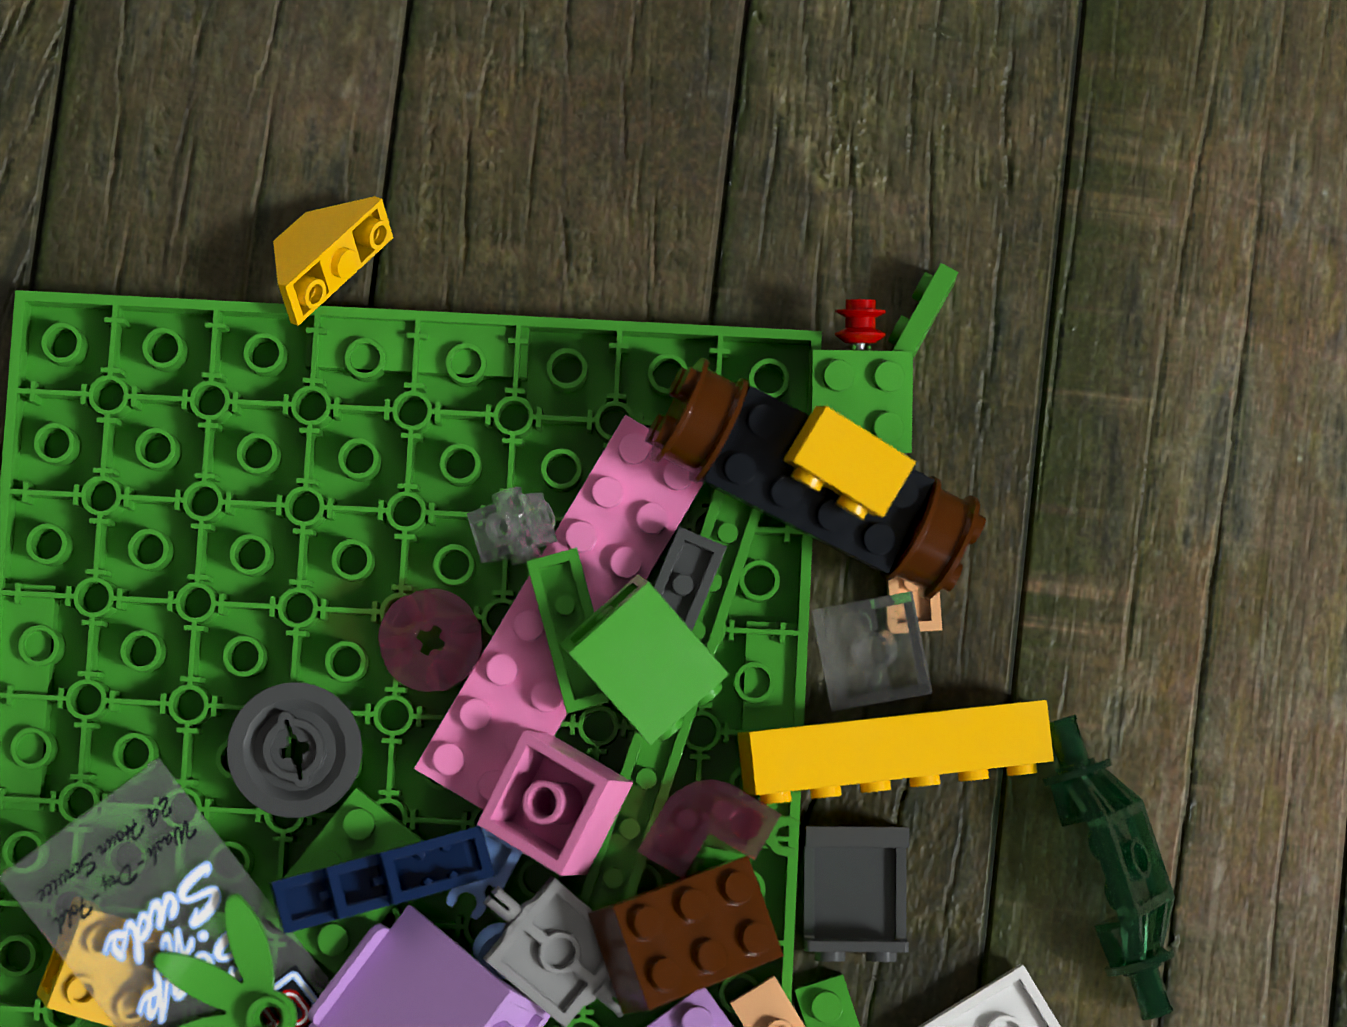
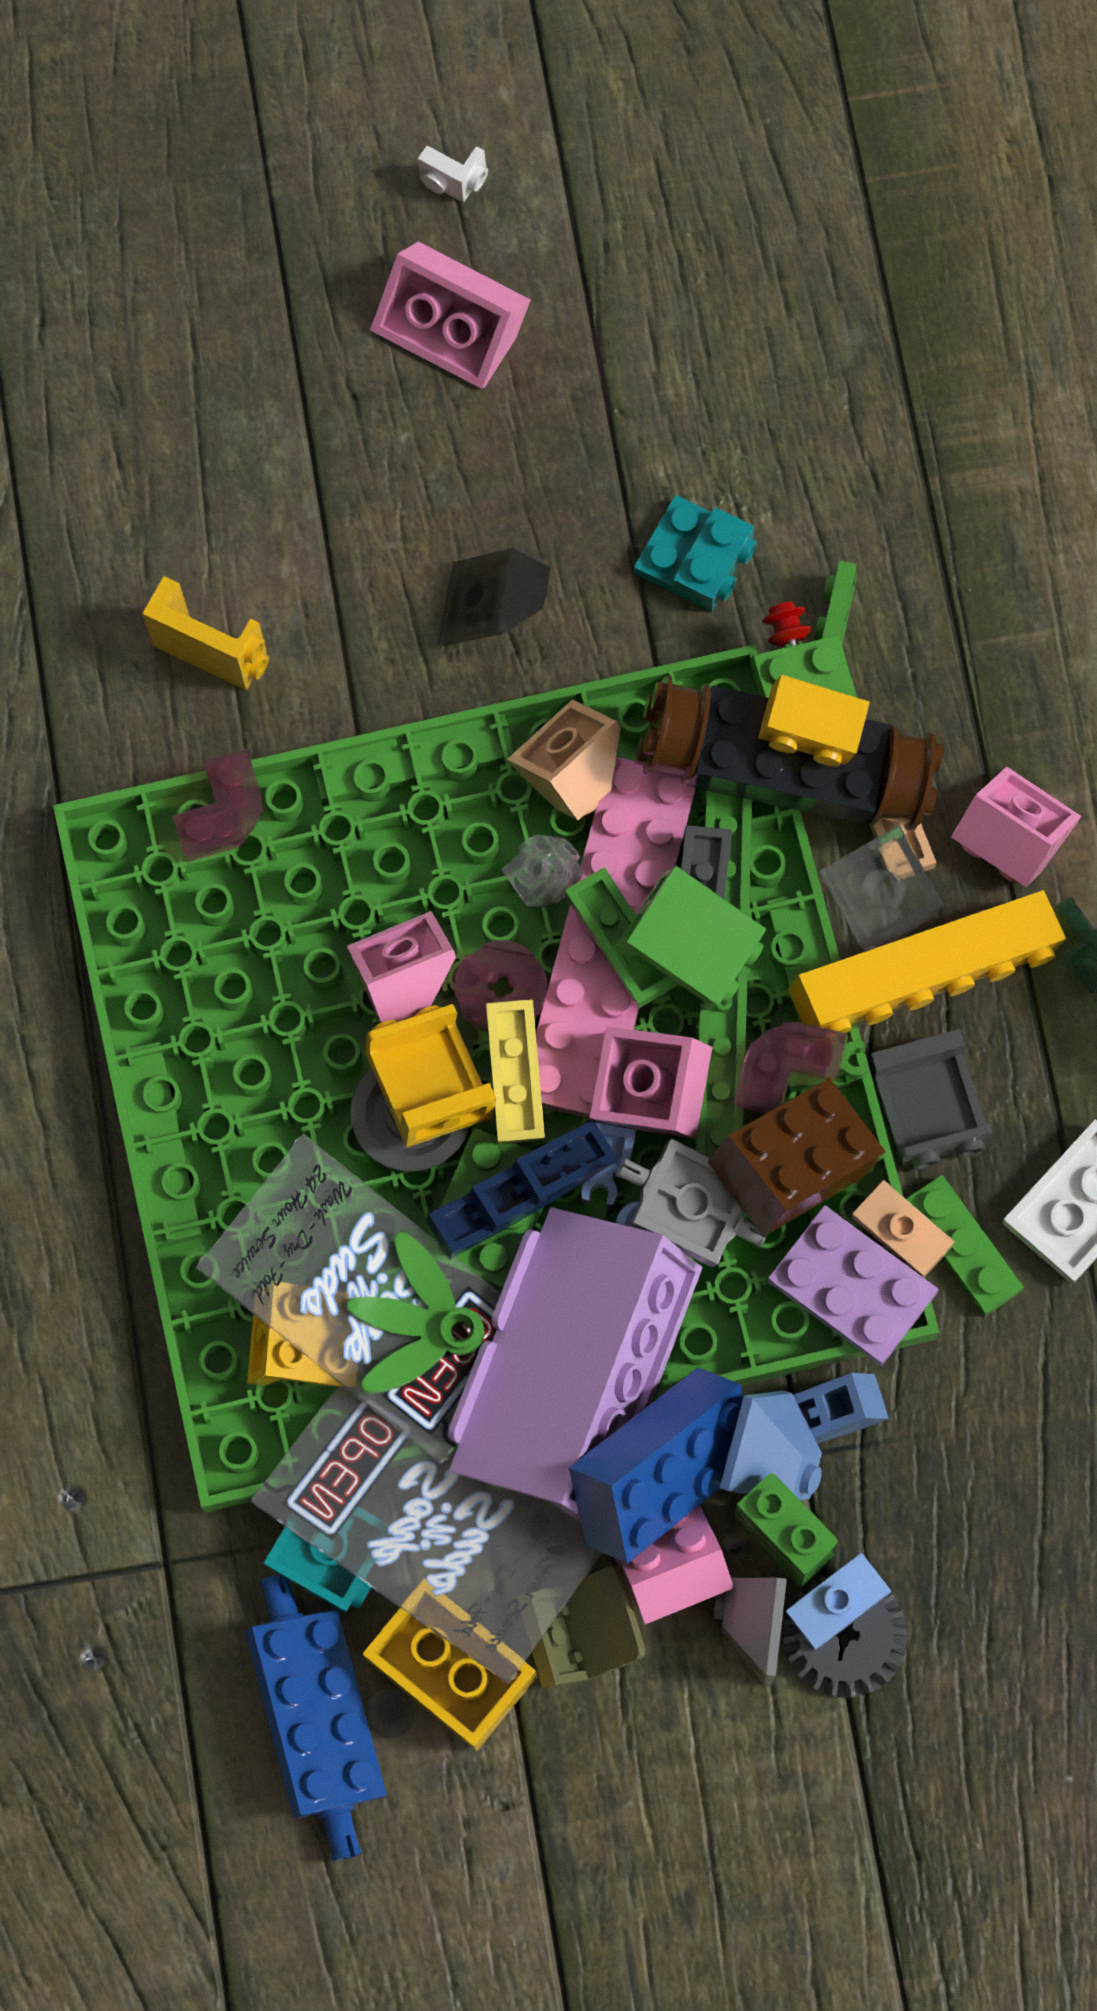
camera: 10 degrees left, 10 degrees down
yellow slope [273,196,393,326] -> none
none -> yellow panel [142,576,269,691]
none -> clear pink plate [172,749,263,863]
none -> bright pink slope [347,911,456,1023]
none -> yellow panel [365,1004,496,1148]
none -> clear smoke slope [437,548,551,647]
none -> light yellow plate [486,999,545,1144]
none -> light nougat slope [507,700,621,820]
none -> teal plate [634,495,758,612]
none -> bright pink slope [951,767,1081,887]

